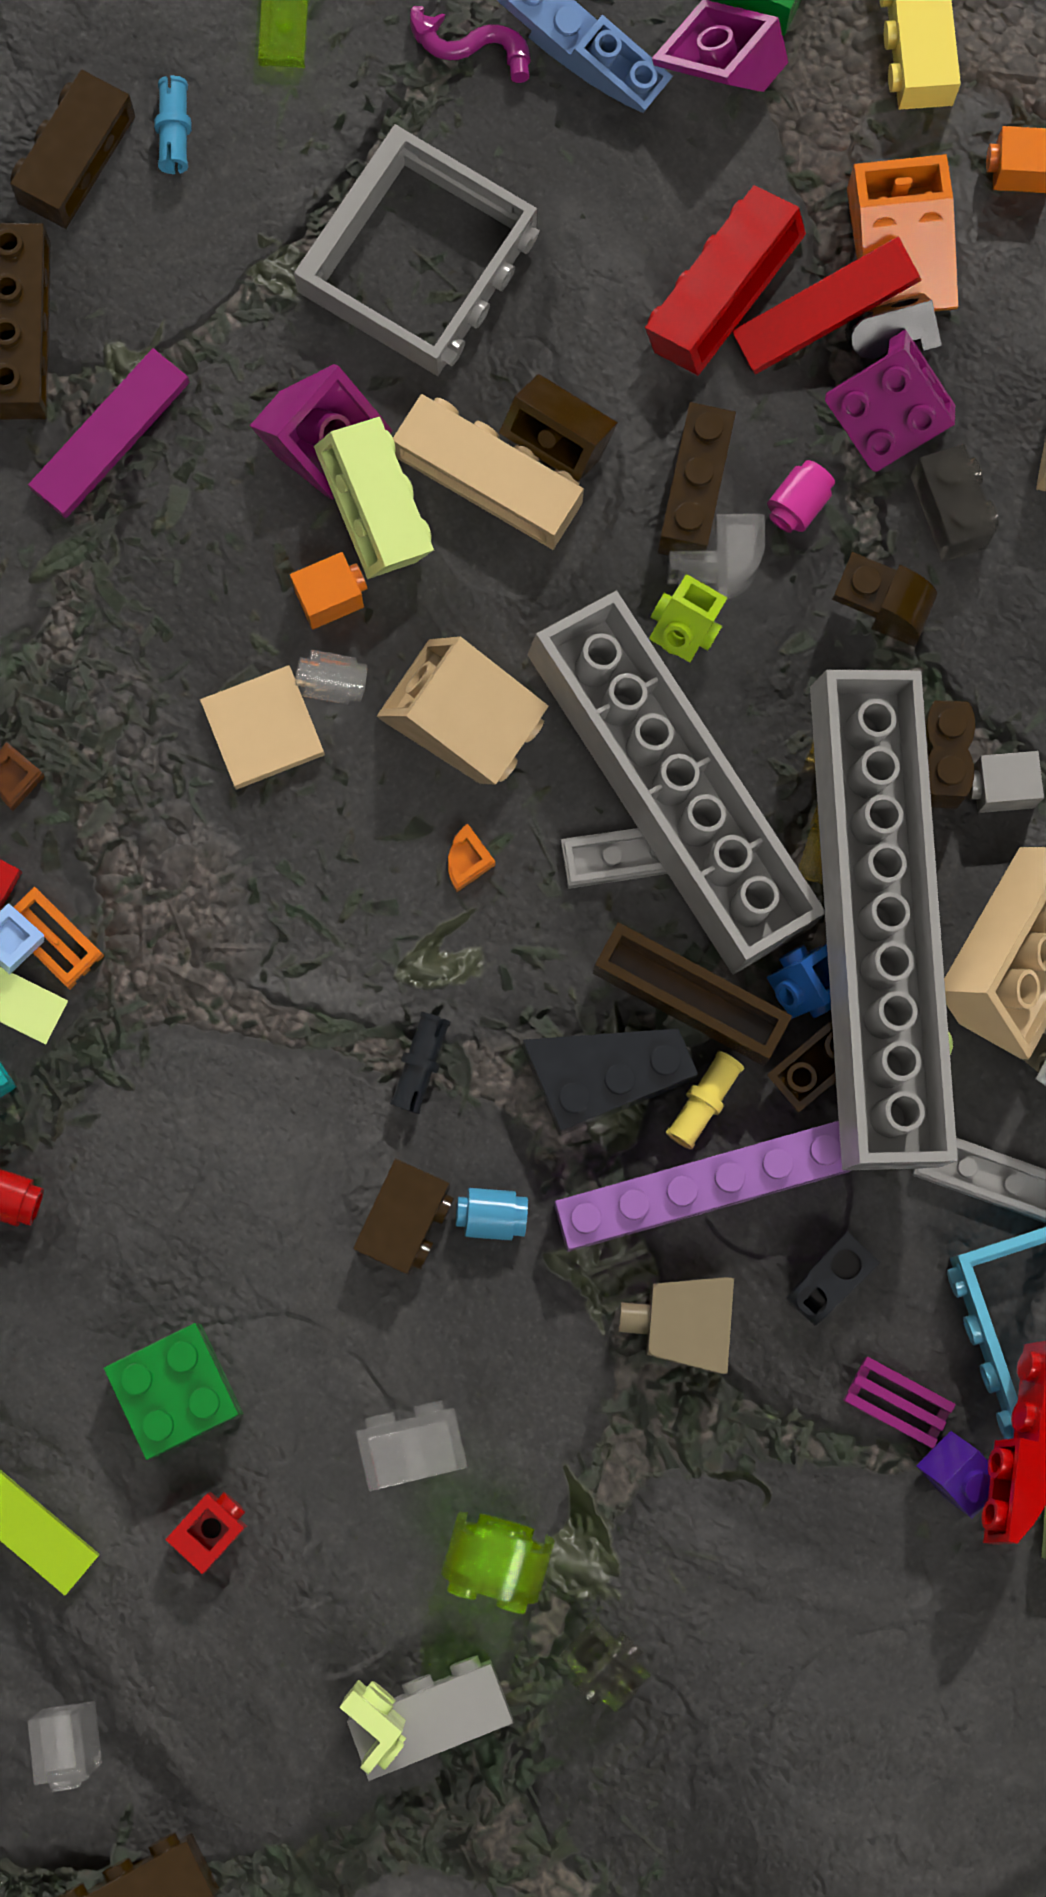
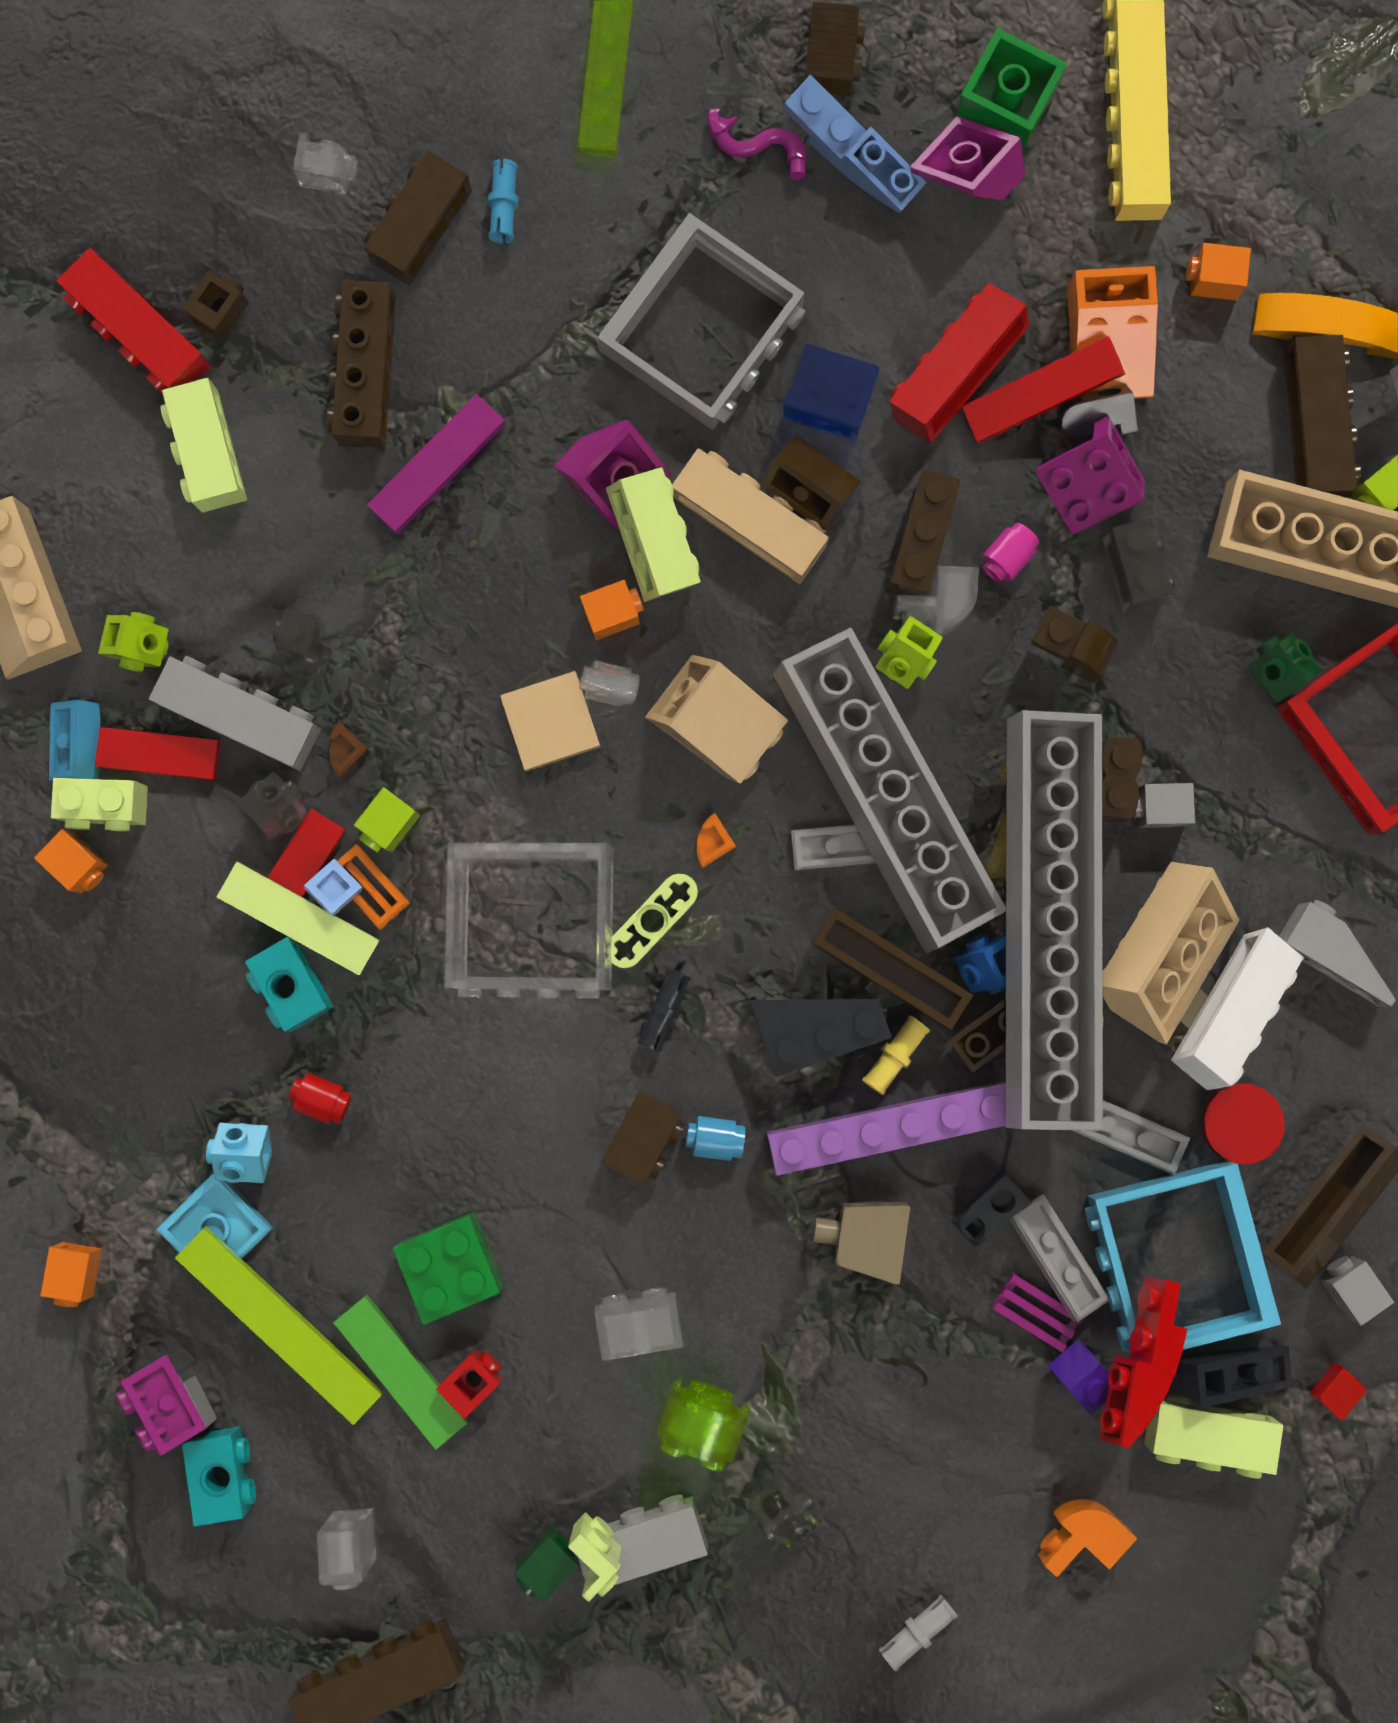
camera: 10 degrees right, 5 degrees up
none -> bright green tile [333,1295,469,1450]
none -> lime brick [354,787,421,853]
none -> clear window [445,843,614,998]
none -> dark green brick [514,1526,579,1603]
none -> yellowish green beam [607,874,698,968]
none -> clear blue bracket [782,344,879,442]
none -> light grey pin [879,1595,959,1671]
none -> light grey tile [1010,1194,1110,1322]
none -> orange brick [1038,1499,1137,1577]

